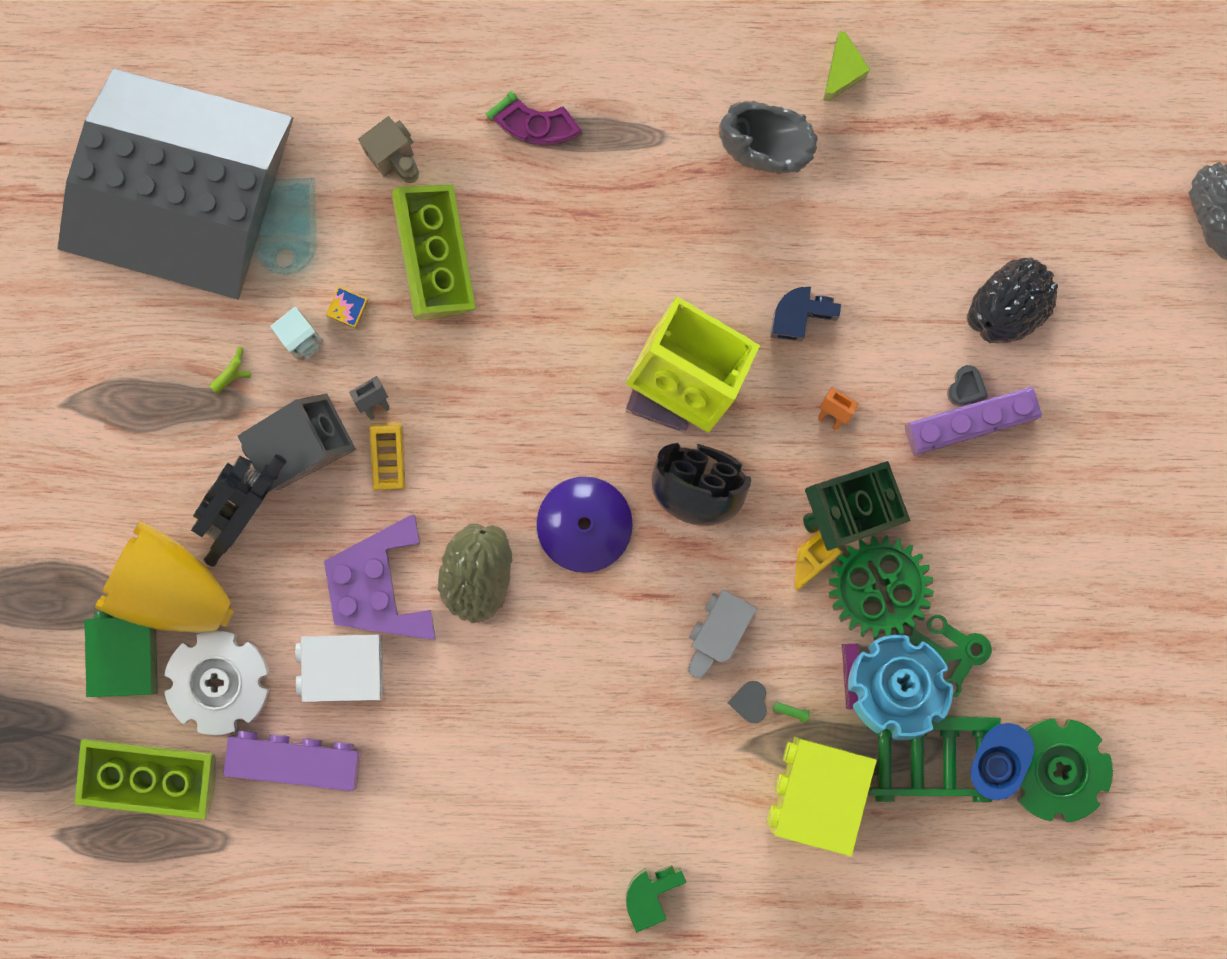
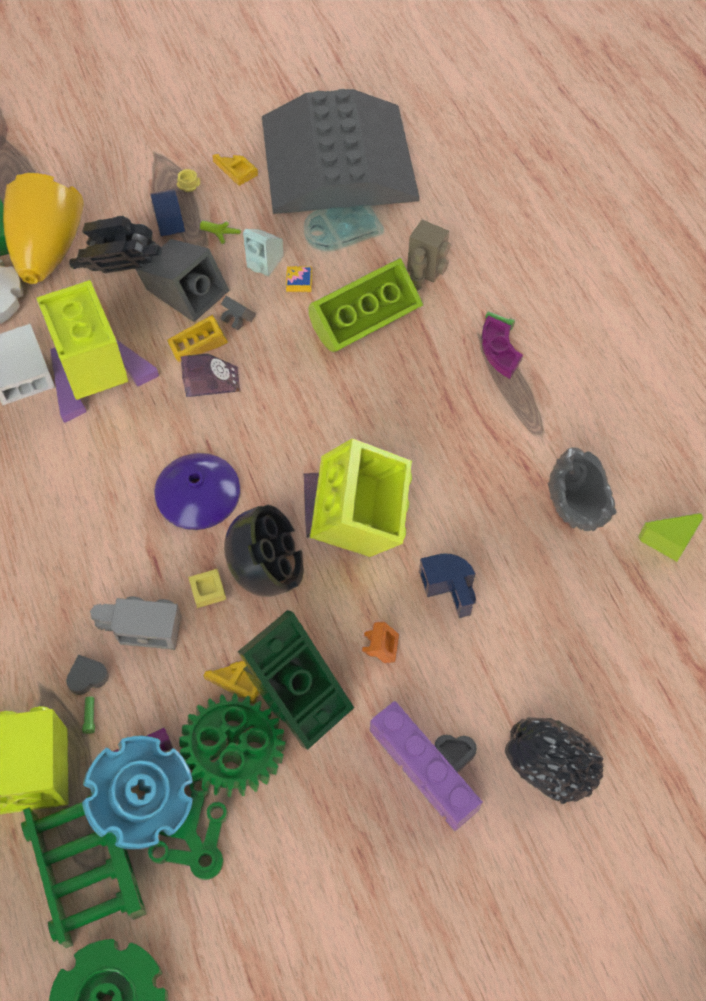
camera: 70 degrees right, 25 degrees down
olive hair [437,524,513,623] -> none
blue piece [970,723,1034,800] -> none
none -> neon yellow container [36,280,129,400]
none -> dark blue brick [150,189,185,237]
none -> light yellow plate [177,169,200,192]
none -> slope [181,353,240,397]
none -> light yellow plate [188,569,226,608]
none -> yellow tile [212,154,258,186]

